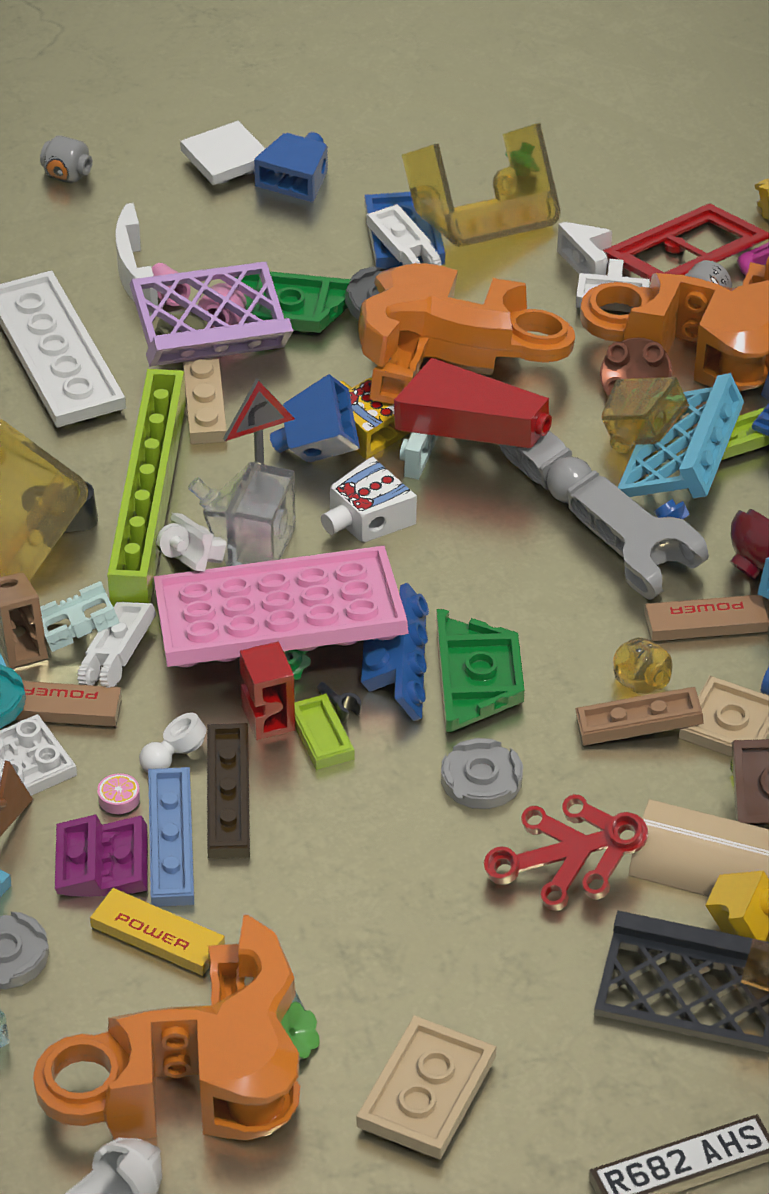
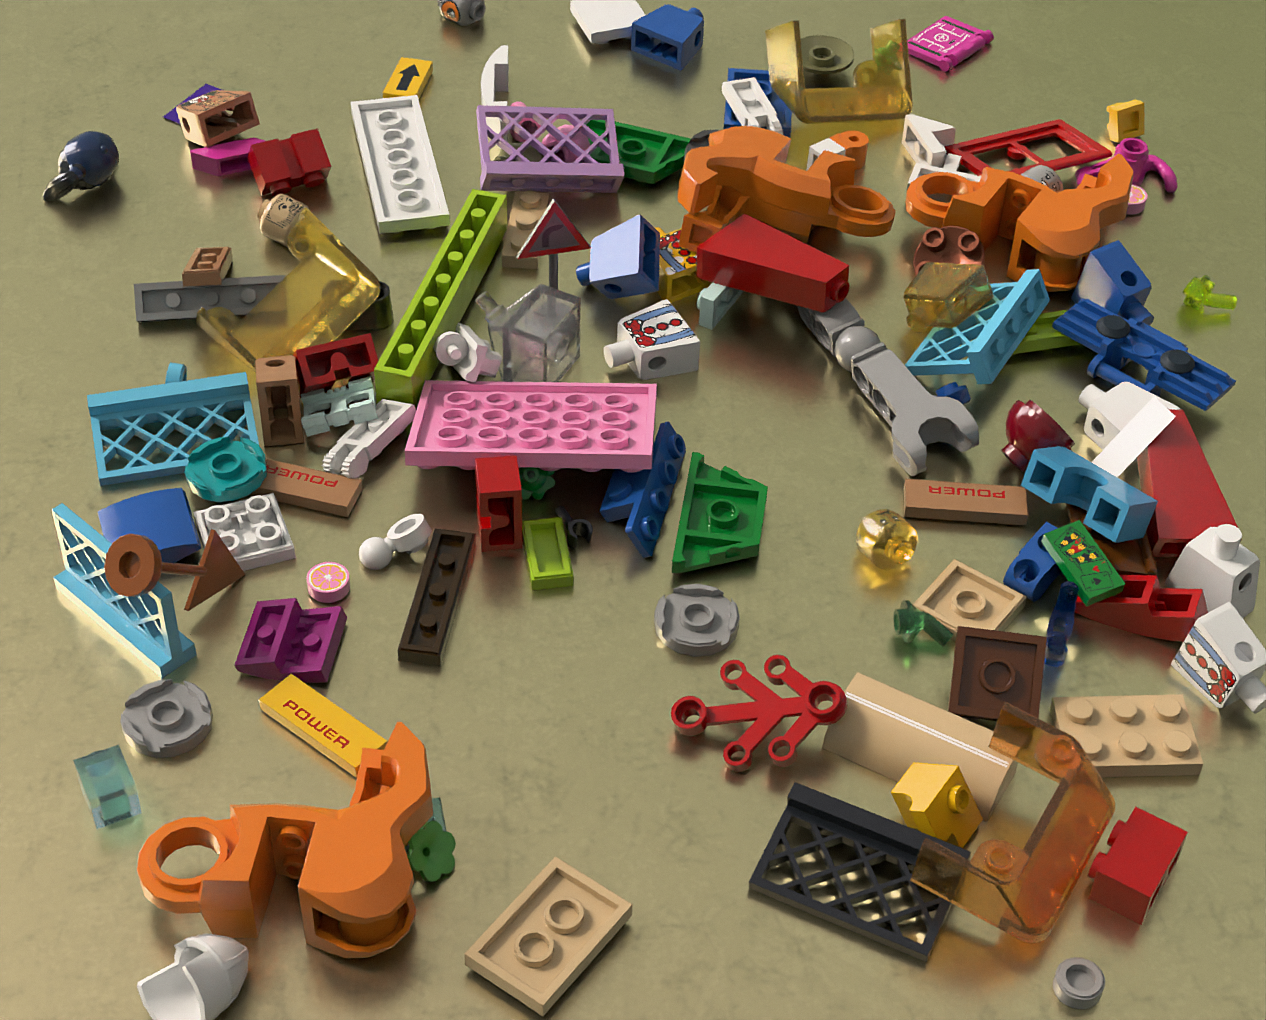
camera: 10 degrees right, 0 degrees up
medium blue tile [148,767,194,907] -> none
medium nougat tile [575,687,704,746] -> none
none -> red brick [293,333,379,399]
none -> yellow tile [383,57,433,100]
none -> olive dish [790,35,854,75]
none -> orange leg [806,130,869,171]
none -> clear green plate [893,600,954,647]
none -> dark pink piece [901,16,994,72]

